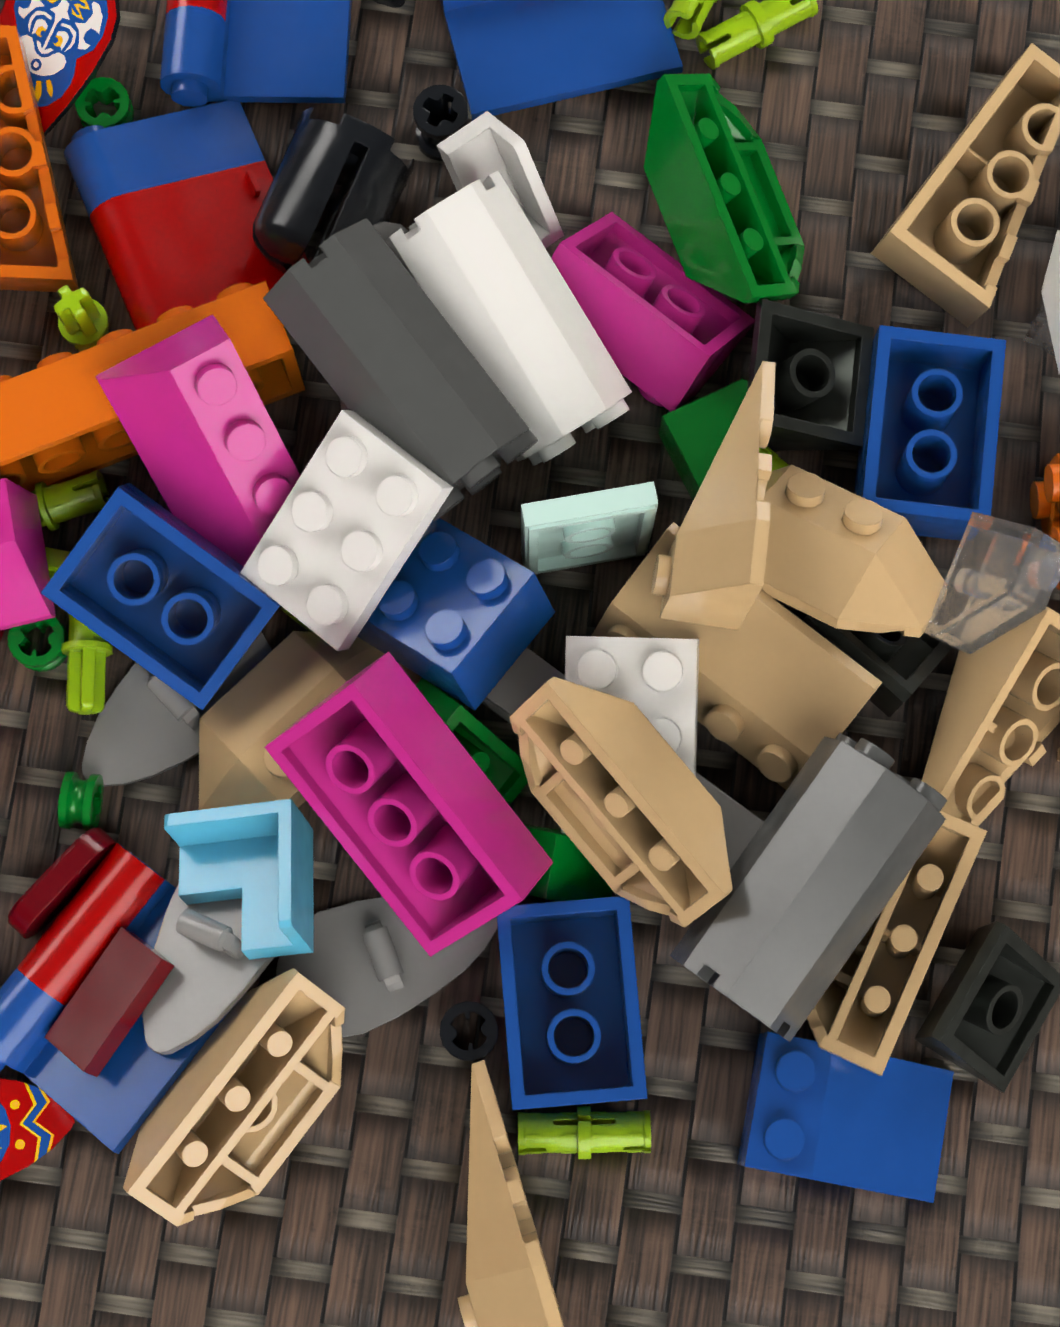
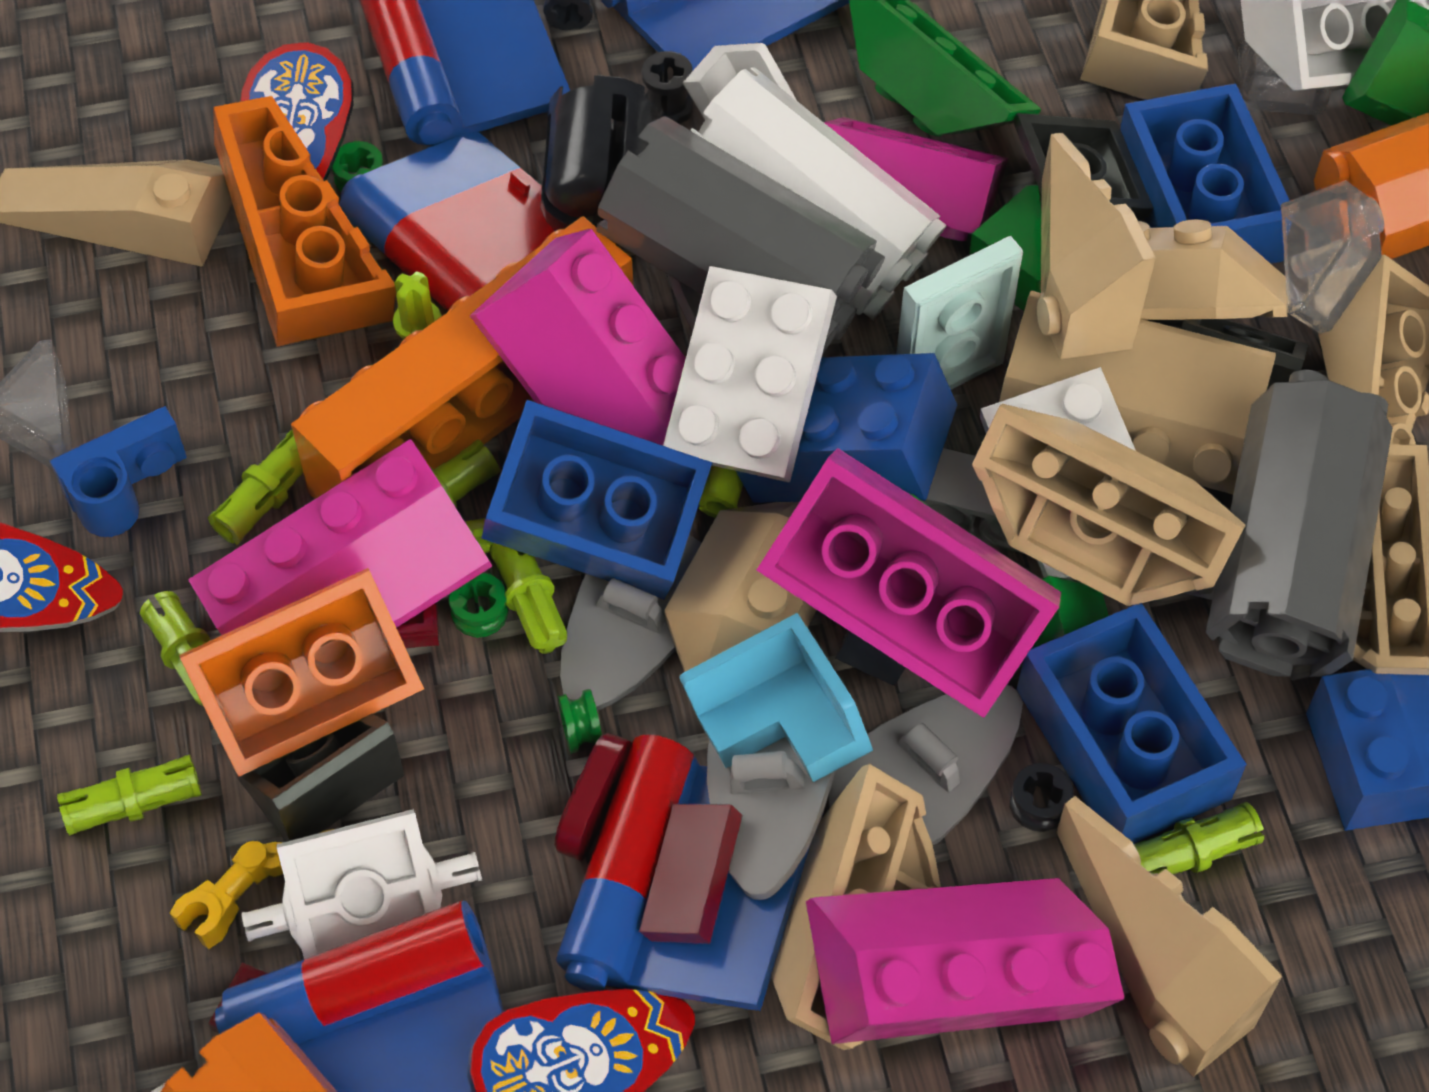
camera: 20 degrees left, 20 degrees down
none -> dark pink slope [805,878,1125,1044]

